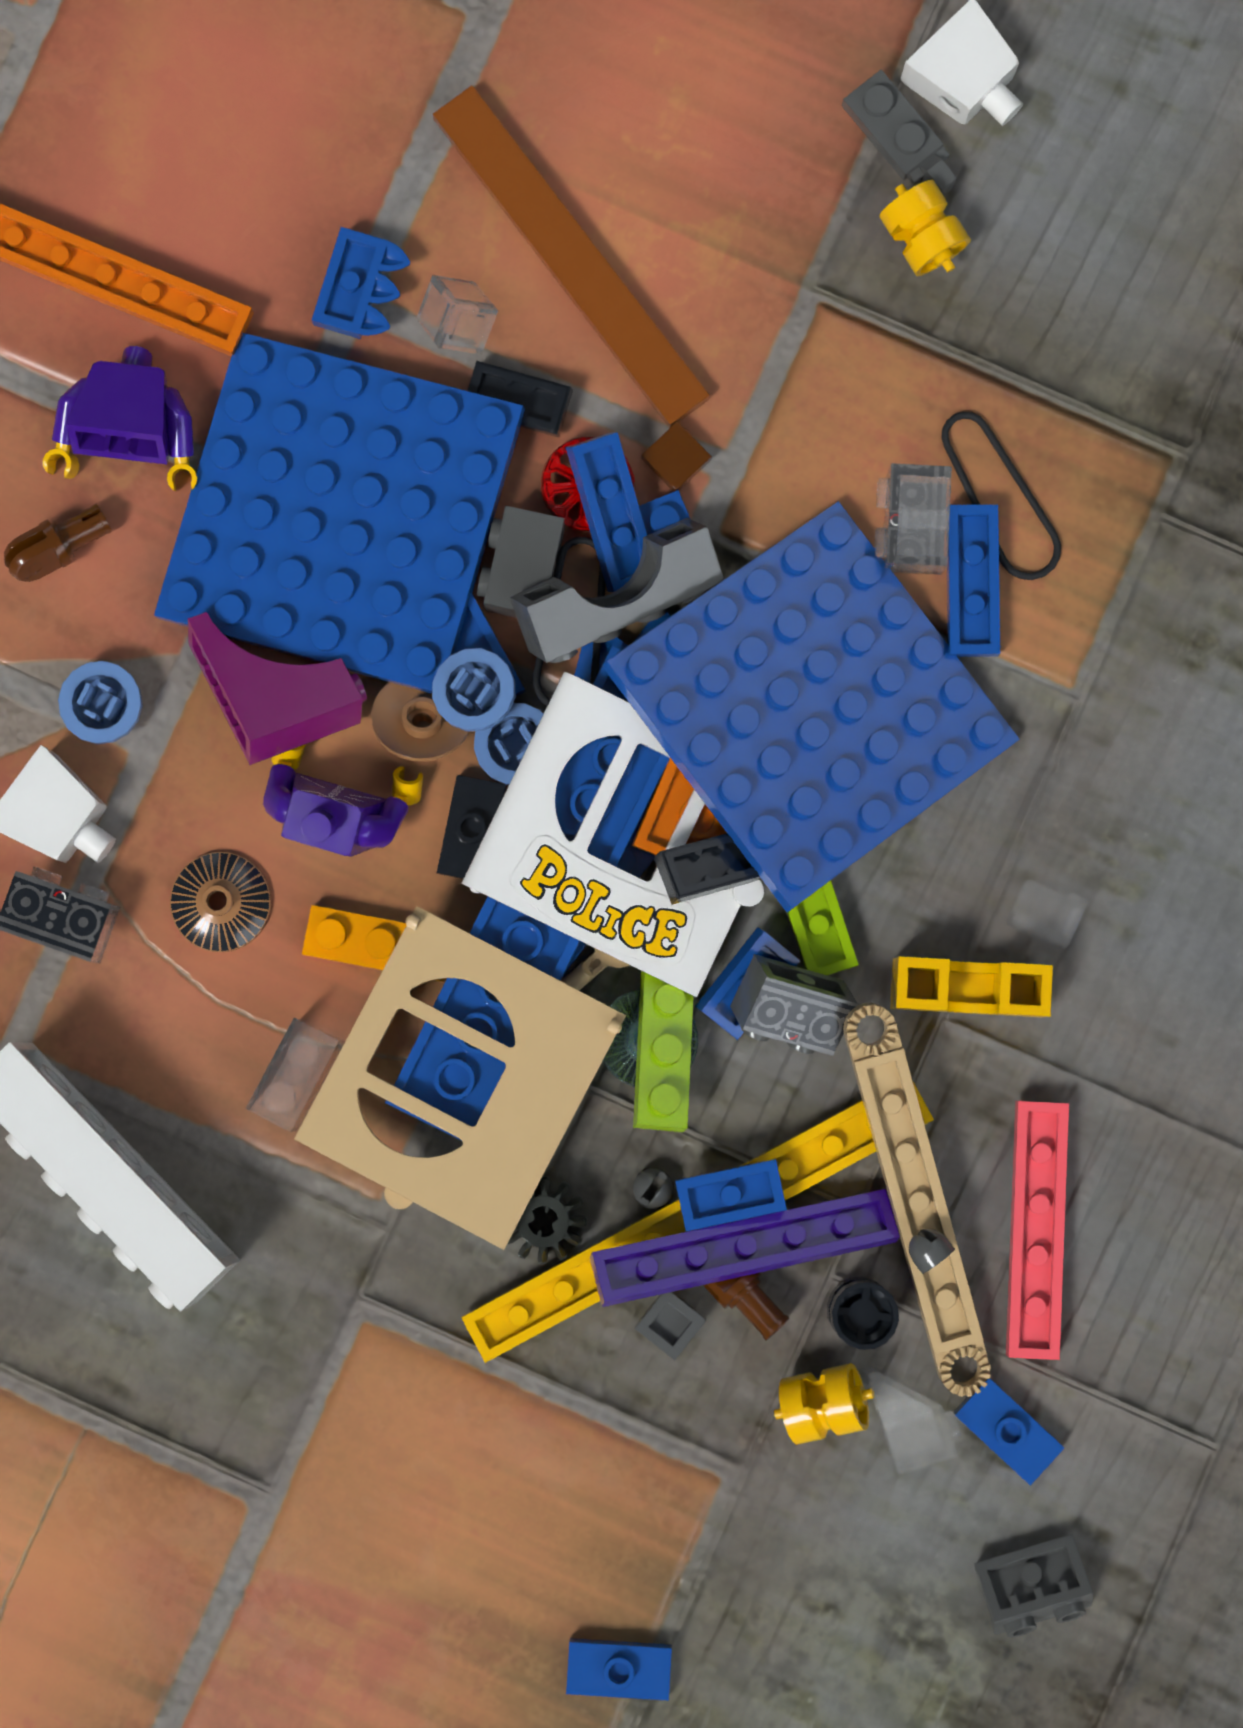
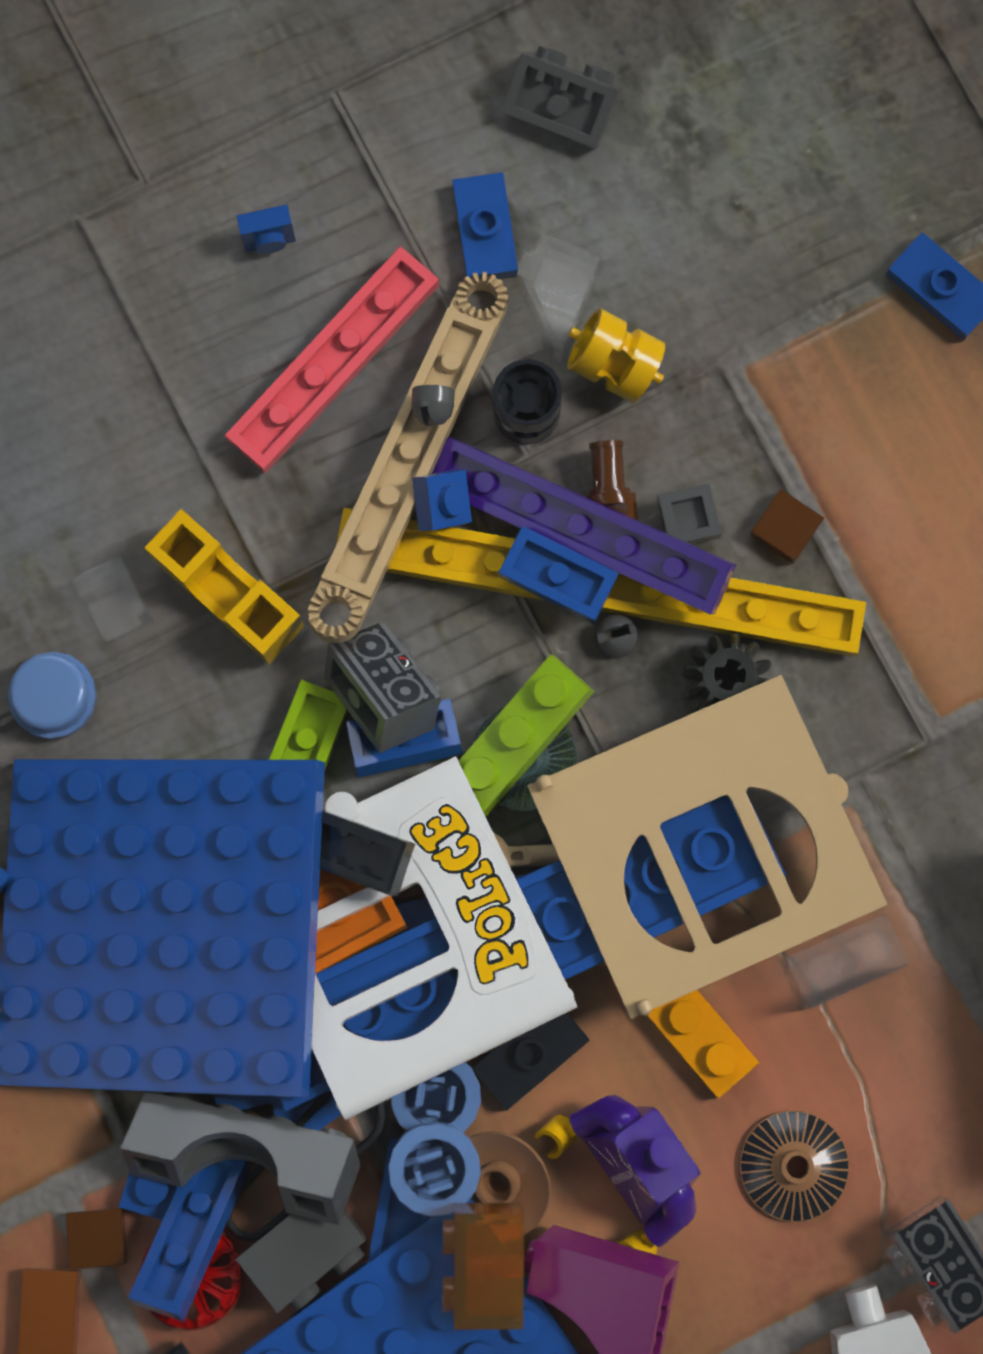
camera: 140 degrees left, 5 degrees down
none -> medium blue piece [7,651,97,740]
none -> blue plate [236,204,296,254]
none -> blue plate [412,469,472,531]
none -> clear orange brick [442,1203,524,1330]
none -> reddish brown tile [750,489,824,564]

